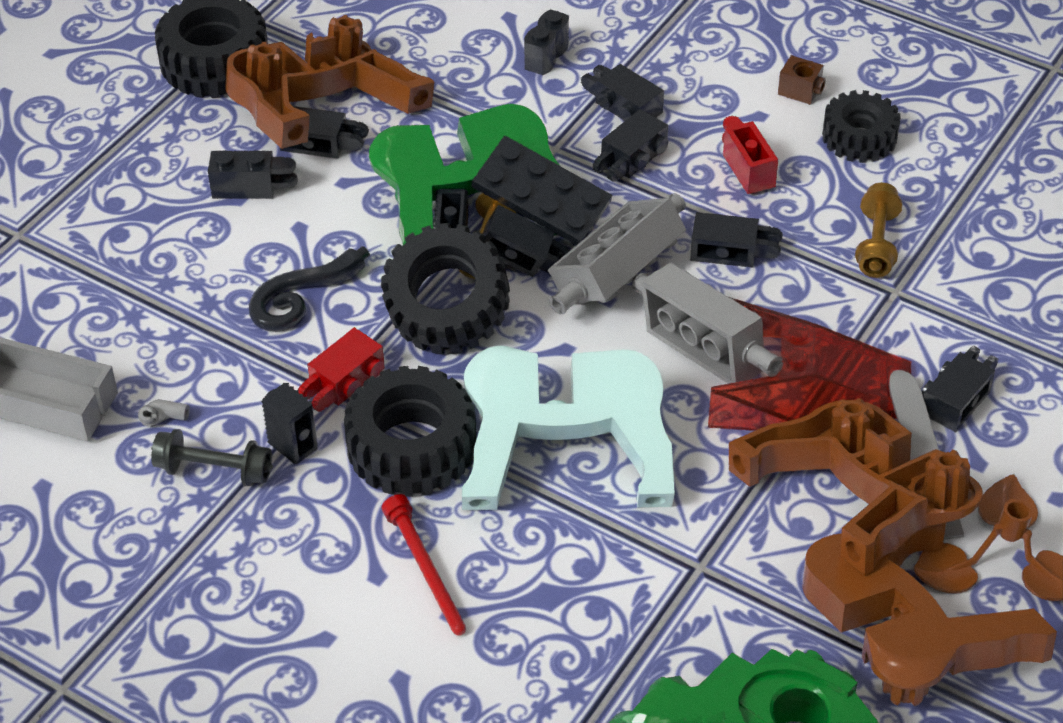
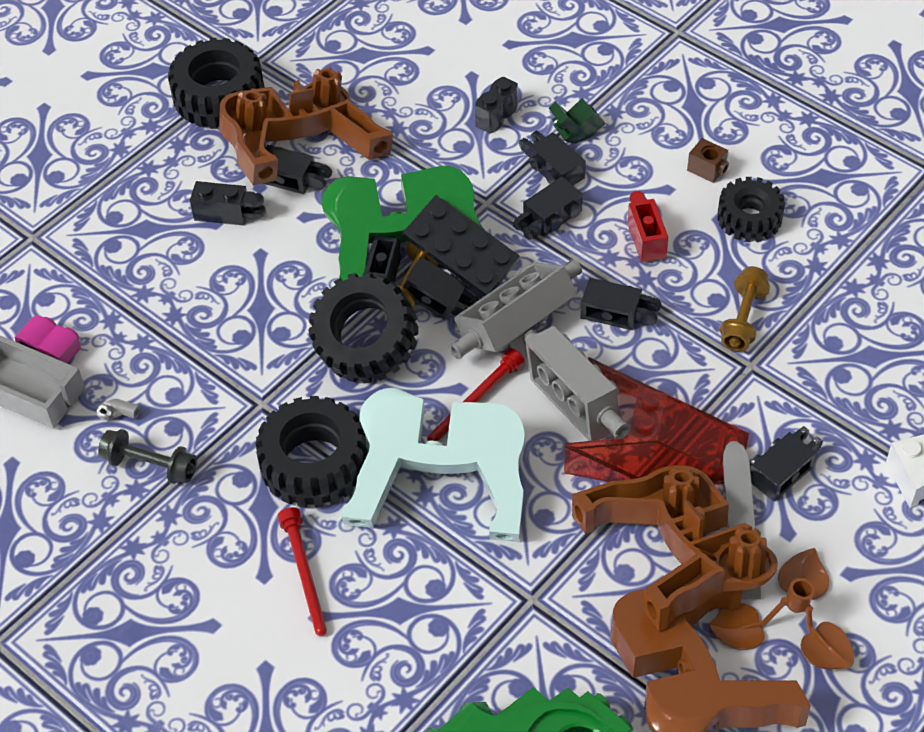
camera: 10 degrees right, 5 degrees up
black plant [249,246,370,332] -> none
black brick [261,383,318,464] -> none
red hinge [298,327,385,412] -> none
none -> dark pink brick [14,315,81,364]
none -> red piece [427,348,525,442]
none -> dark green brick [549,98,606,143]

